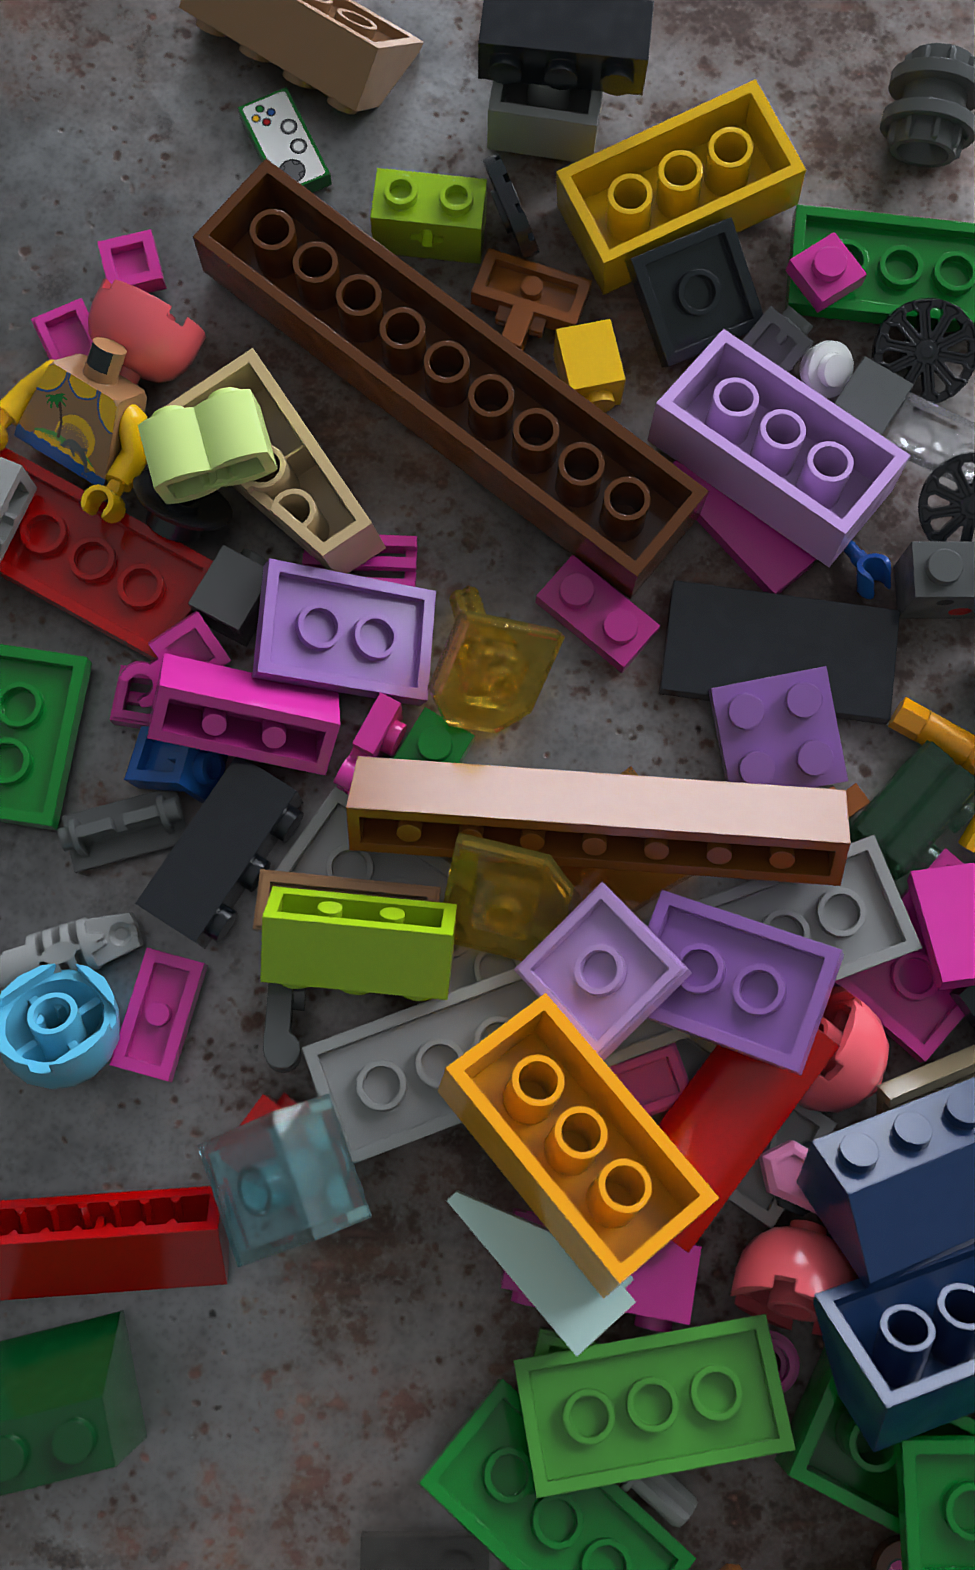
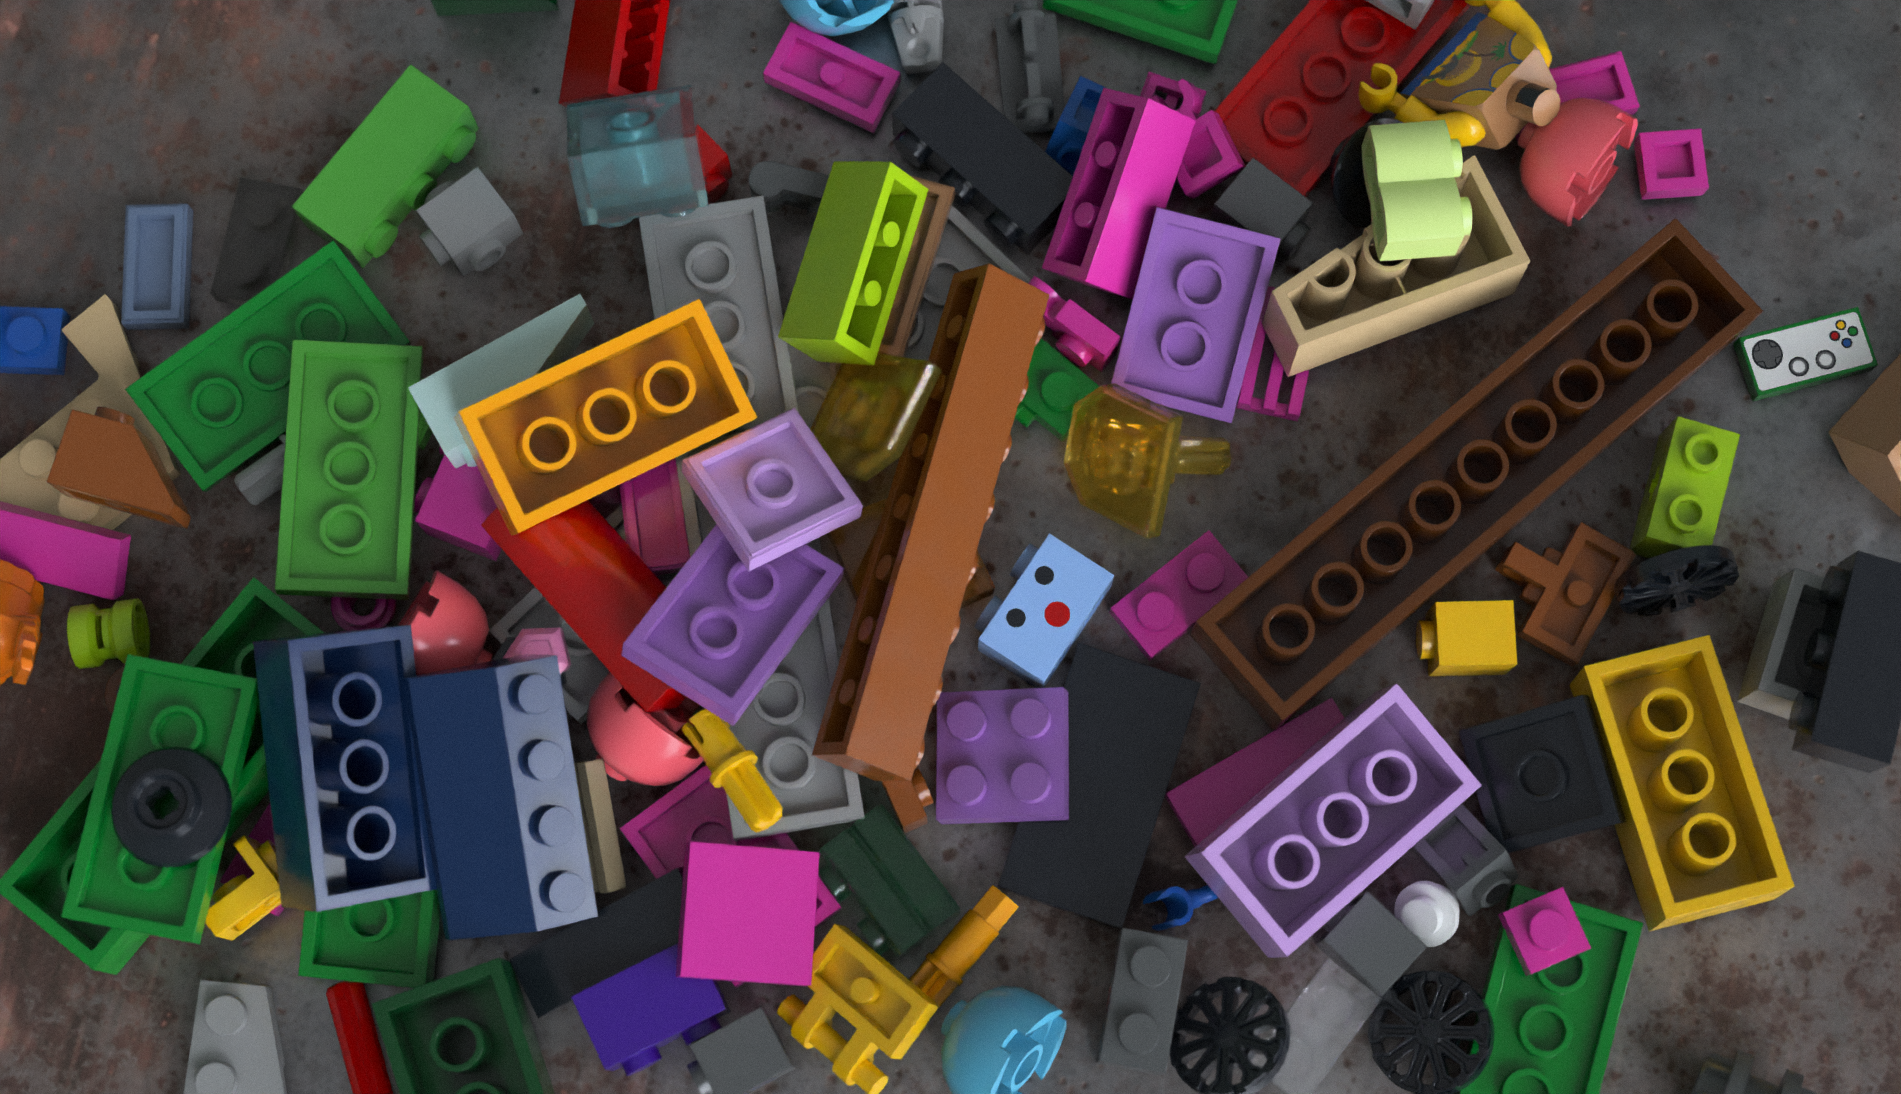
camera: 105 degrees right, 0 degrees up
none -> bright green brick [292,64,479,268]
none -> light grey brick [416,167,523,277]
none -> yellow axle [682,709,782,832]
none -> light blue brick [974,533,1114,688]

